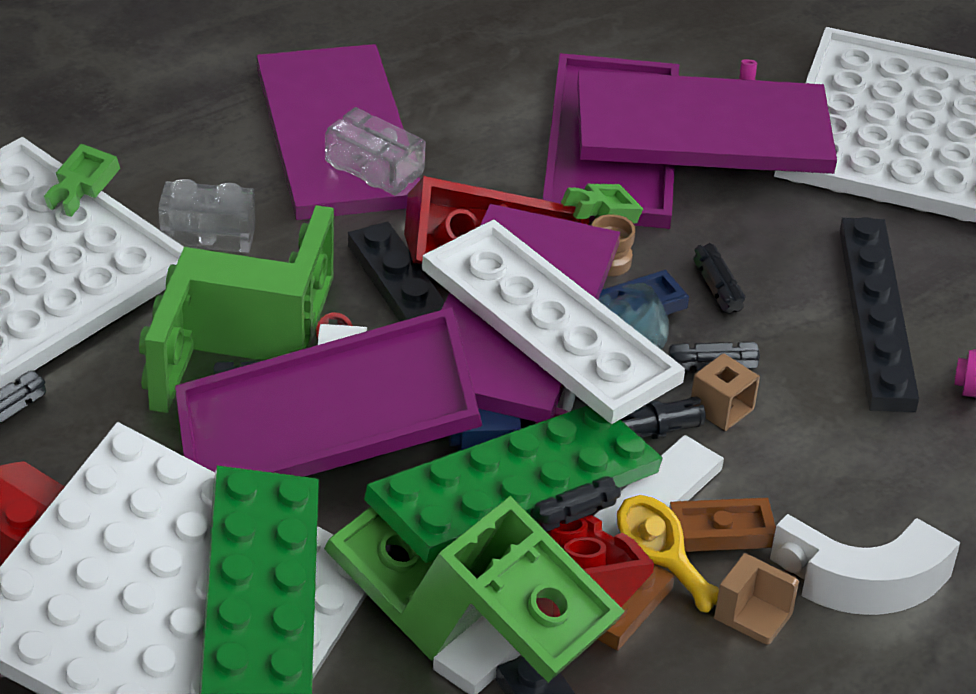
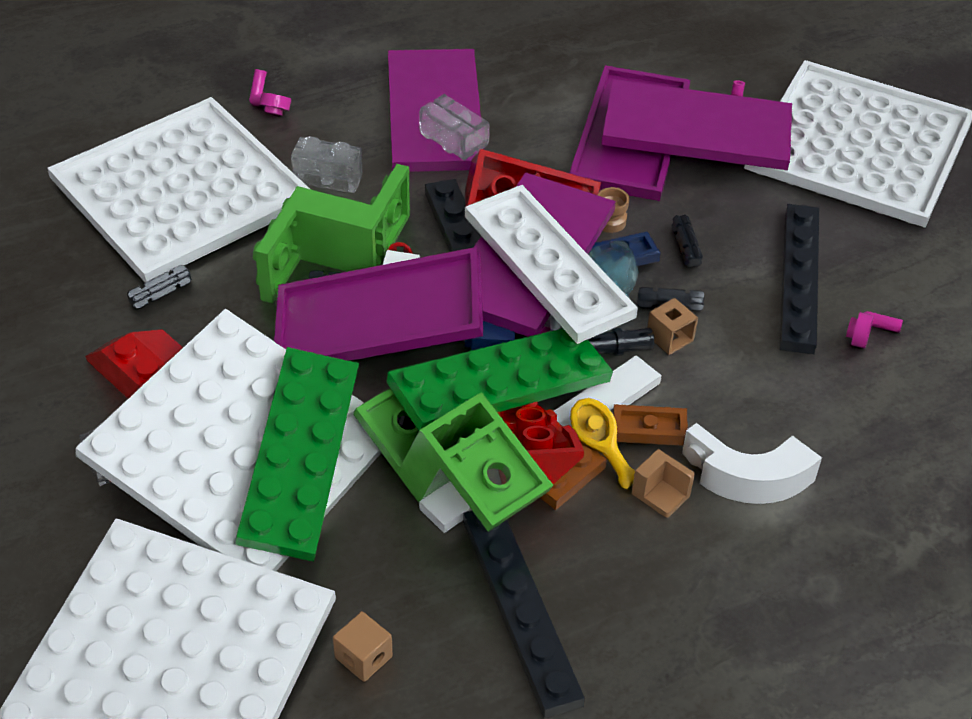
camera: 10 degrees right, 5 degrees up
bright green plate [44,144,120,217] -> none
black axle [531,476,621,532] -> none
bright green plate [561,184,643,223] -> none
none -> dark pink plate [249,69,291,116]

